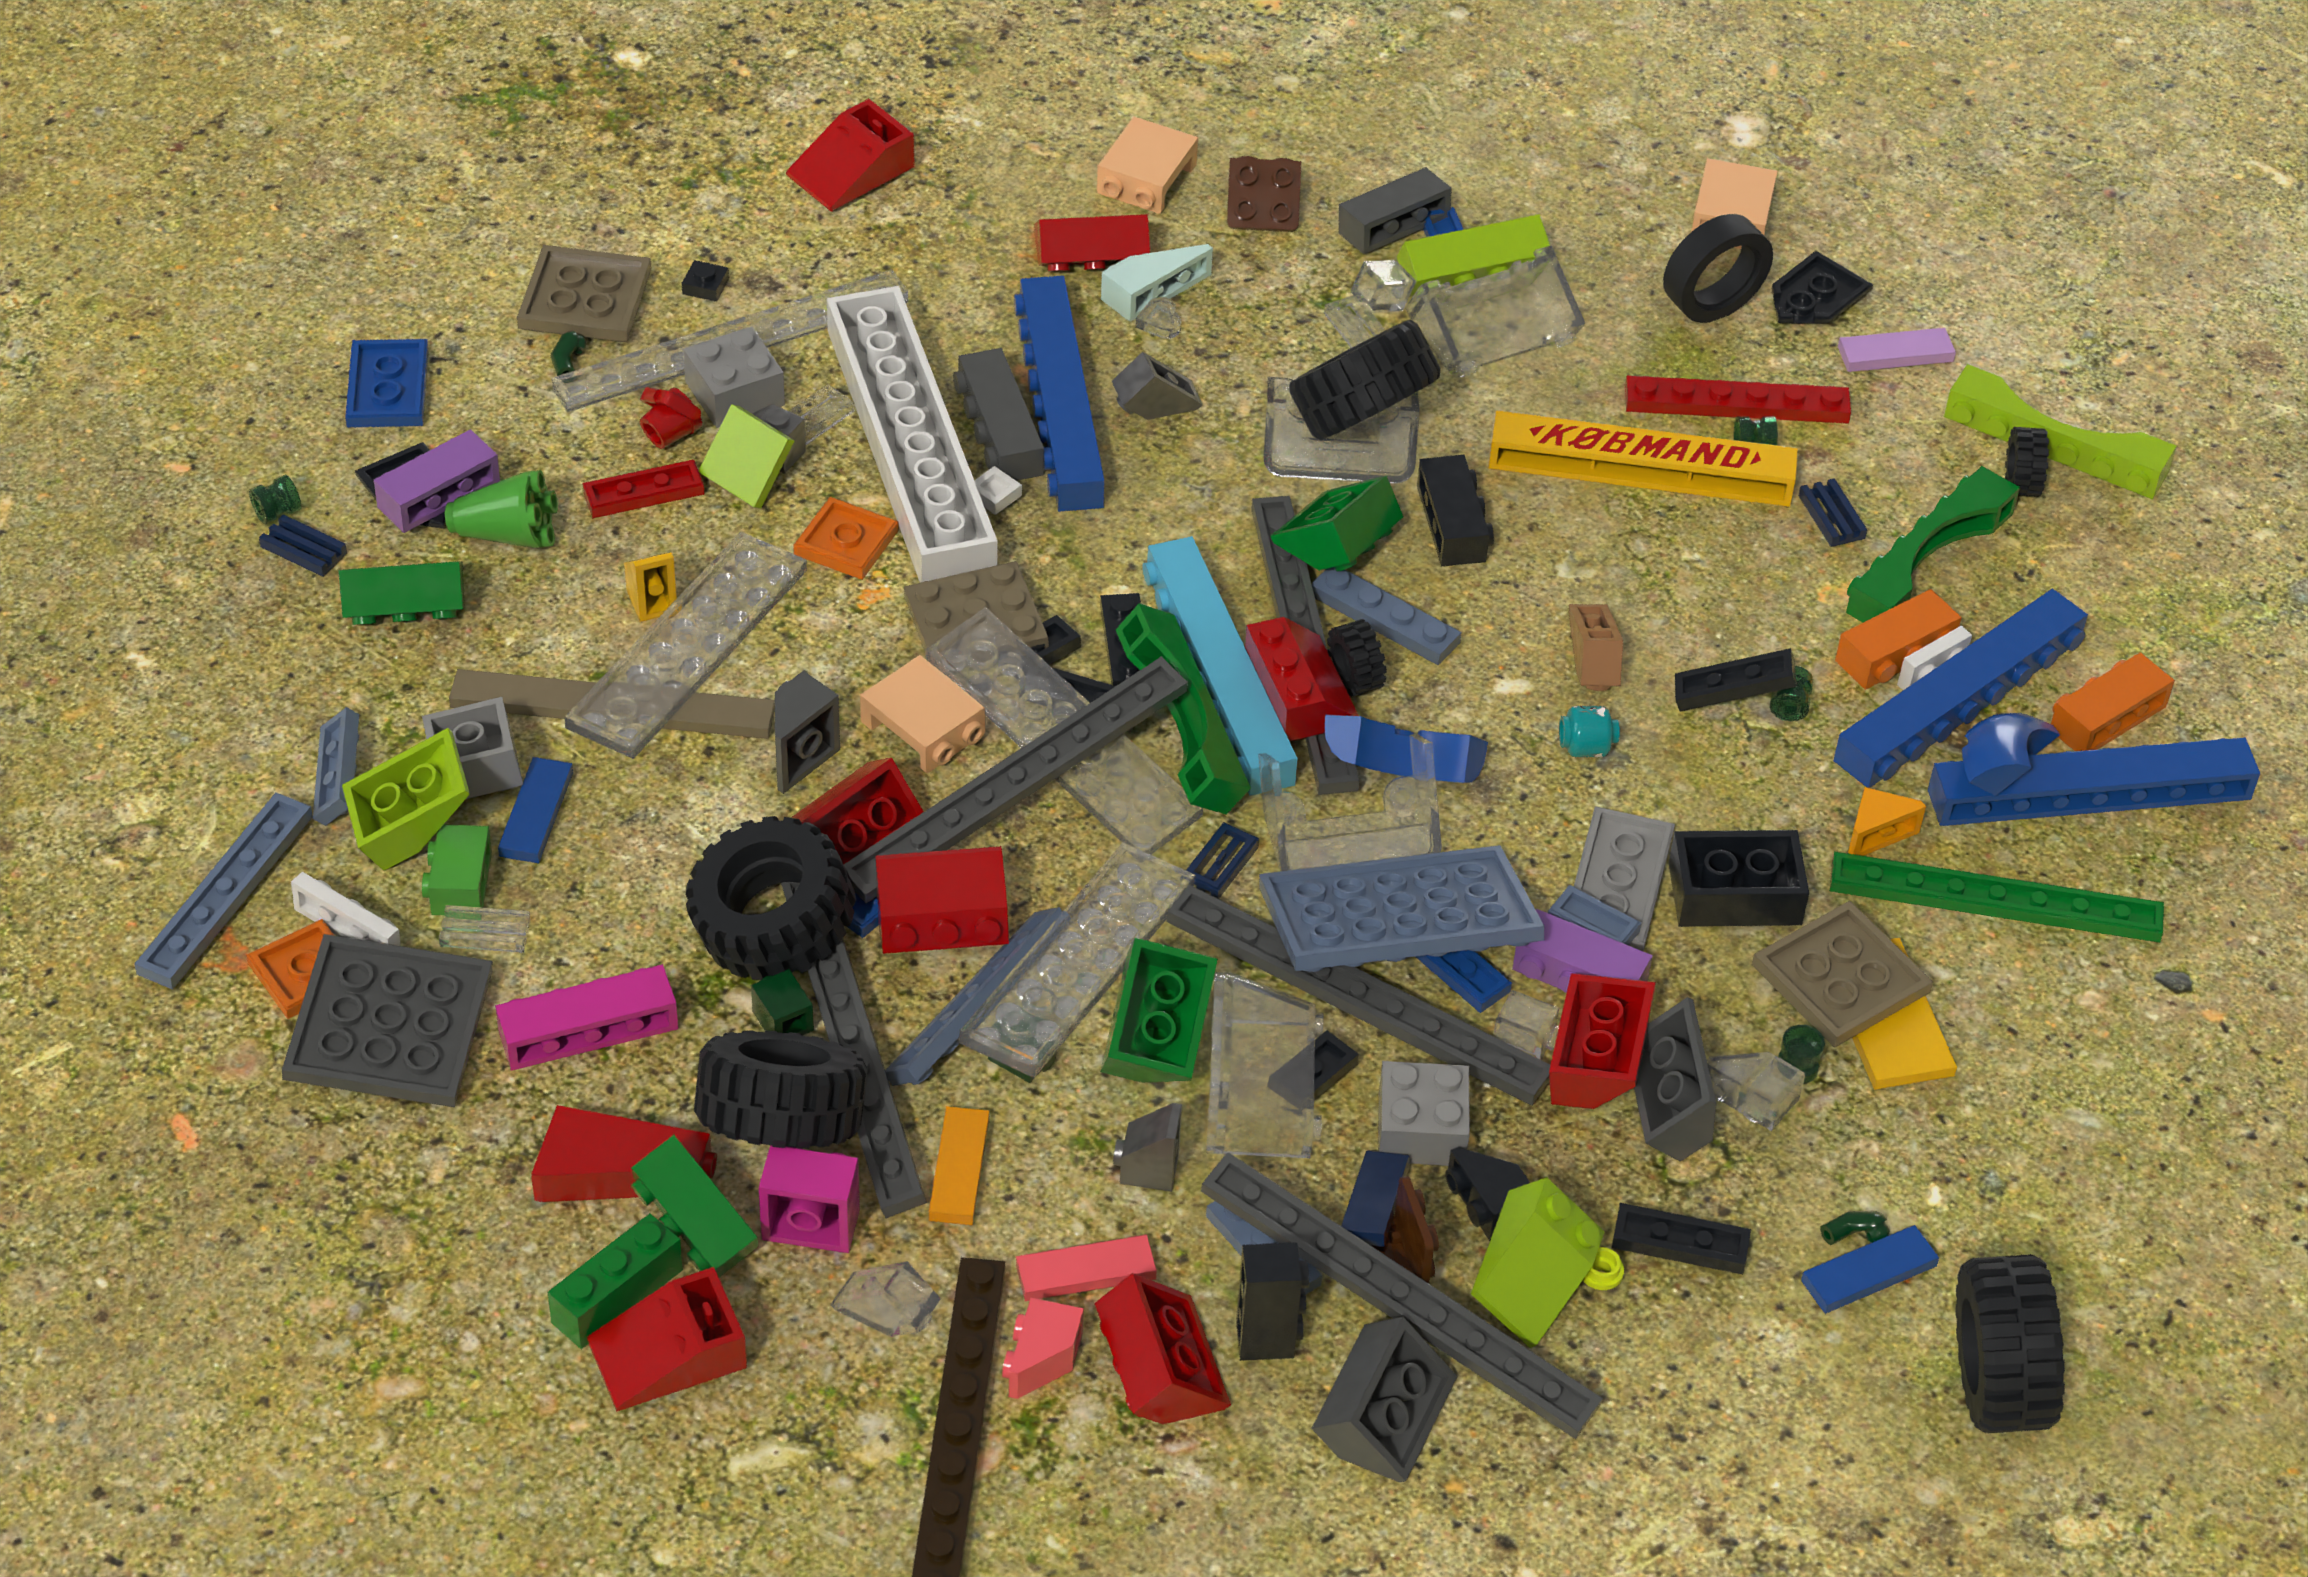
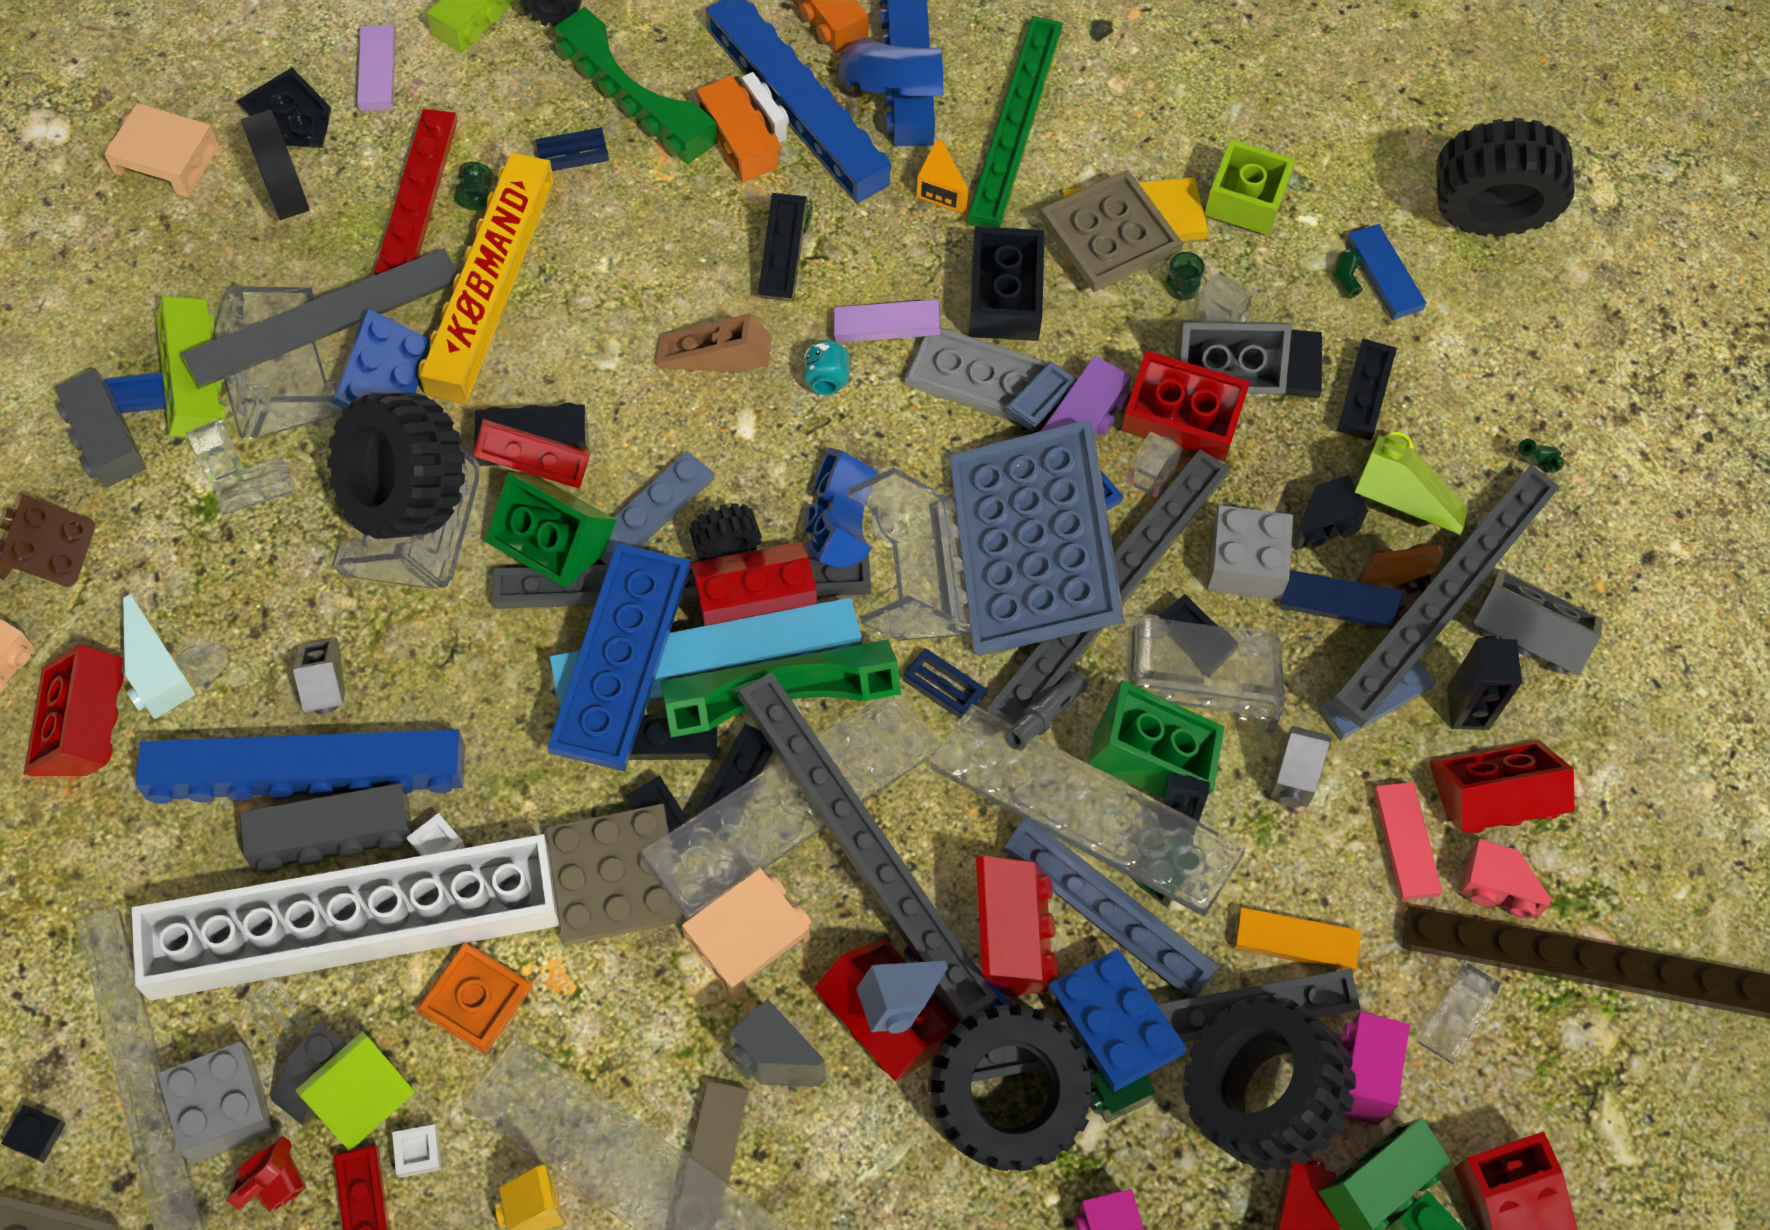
camera: 85 degrees left, 15 degrees up
none -> dark grey tile [181,248,458,389]
none -> blue plate [331,308,430,409]
none -> white plate [392,1124,442,1178]
none -> red tile [472,419,591,489]
none -> blue plate [547,543,691,772]
none -> lavender tile [834,299,941,343]
none -> sand blue slope [856,961,948,1033]
none -> dark grey pin [1004,671,1088,751]
none -> blue plate [1048,948,1186,1092]
none -> black plate [1155,774,1210,838]
none -> lime brick [1204,139,1296,236]
none -> black tile [1284,329,1322,398]
none -> dark green arm [1518,439,1565,473]

